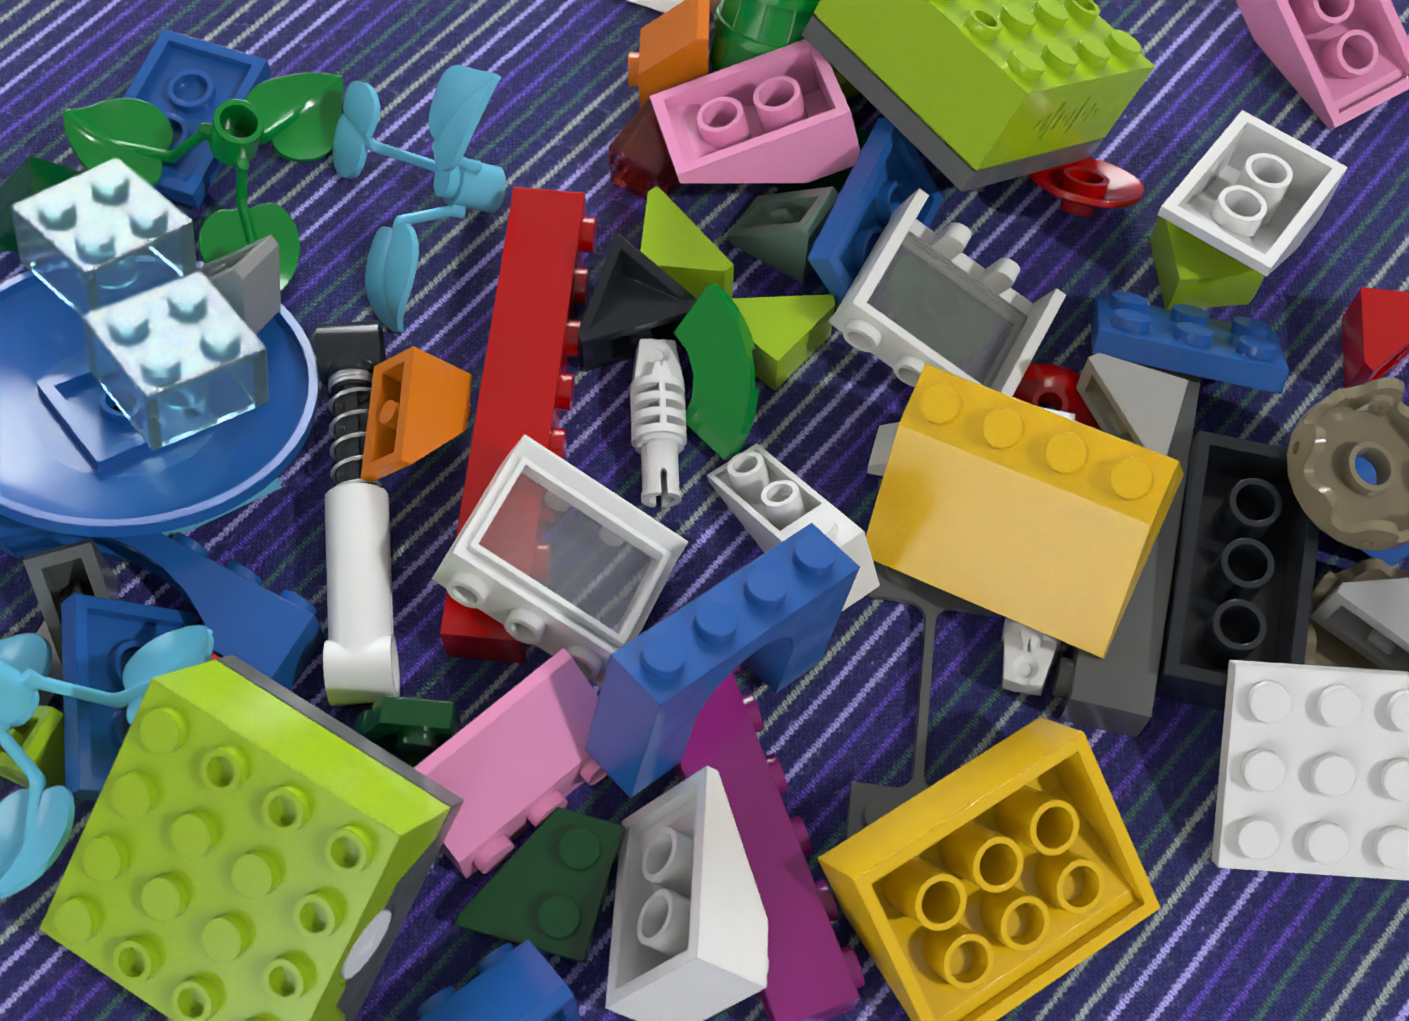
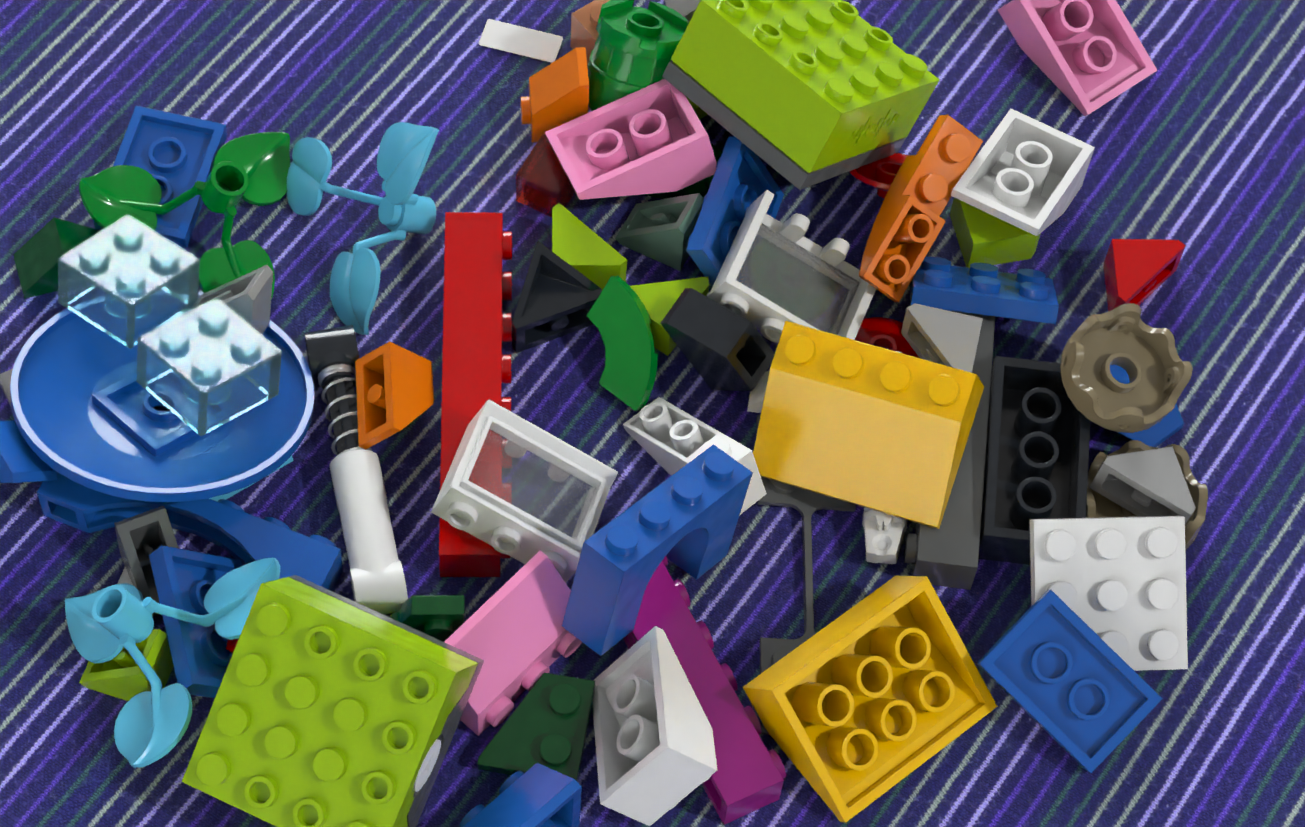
camera: 10 degrees left, 5 degrees down
white hinge [630,338,687,508] -> none
none -> black slope [660,288,775,391]
none -> orange slope [859,115,983,302]
none -> blue plate [977,589,1163,773]

